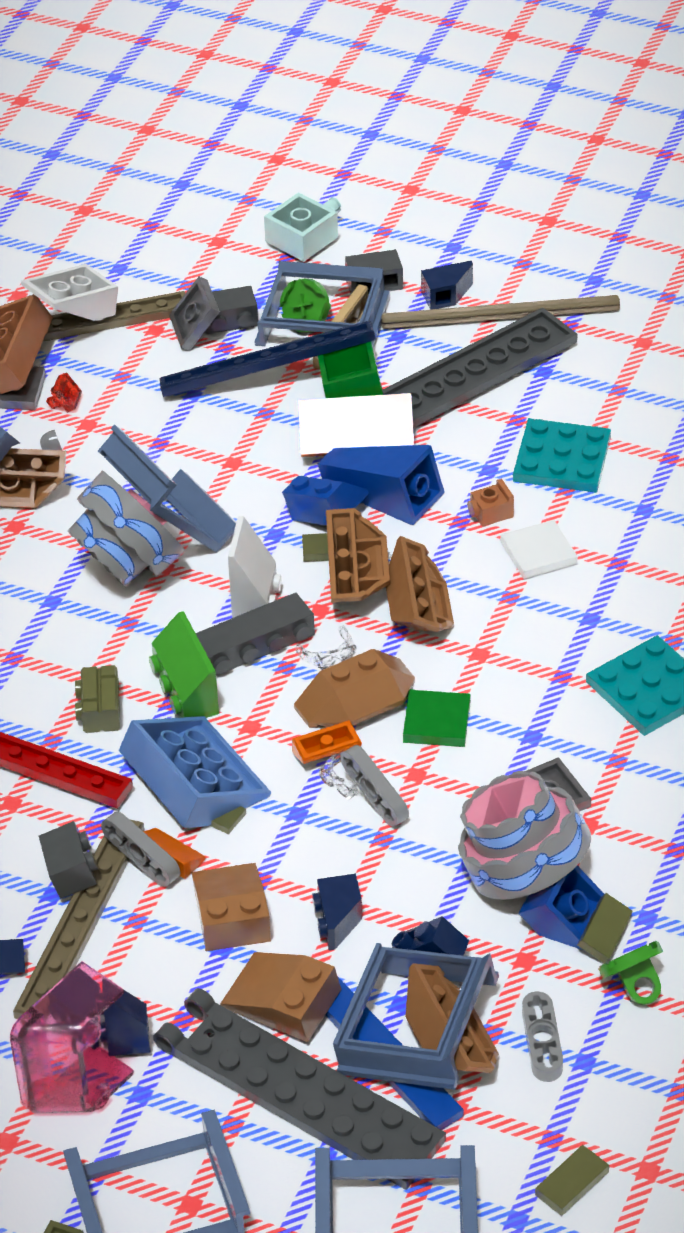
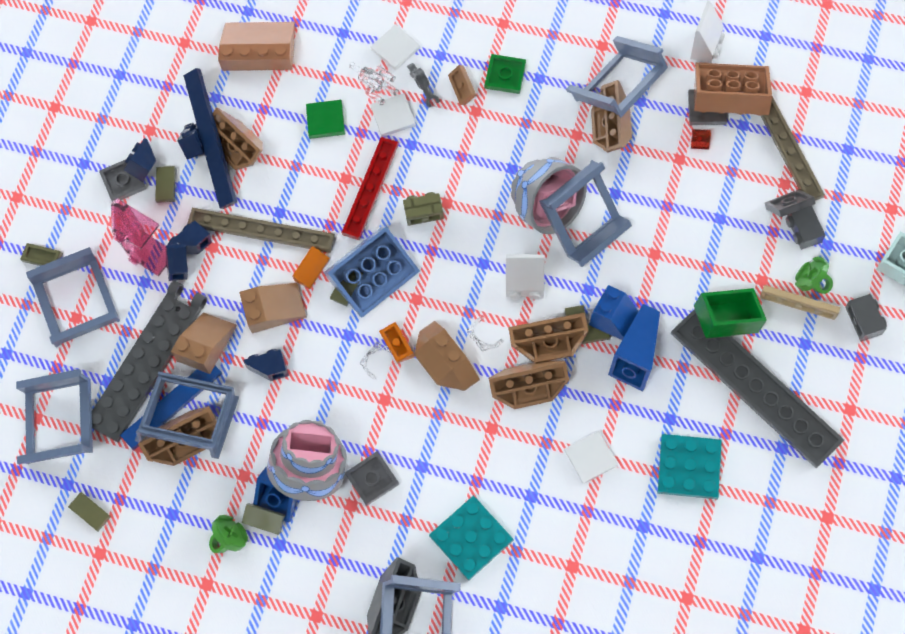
camera: 90 degrees right, 25 degrees up
white slope [21,263,119,321] -> none
dark grey brick [38,821,98,899] -> none
light grey hinge [40,430,62,450] -> none
light grey beam [101,812,180,887] -> none
bright green slope [149,611,219,718] -> none
dark blue tile [159,321,376,398] -> none
dark grey brick [196,592,315,676] -> none
sand blue piece [254,261,390,347] -> none
tile [298,393,414,457] -> none
light grey beam [340,745,409,827] -> none
dark tan axle [381,295,620,329] -> none
dark blue slope [391,916,469,956] -> none
green tile [403,689,471,747] -> none
dark blue slope [421,260,473,309] -> none
nougat brick [467,478,514,527] -> none
light grey beam [522,991,563,1082] -> none

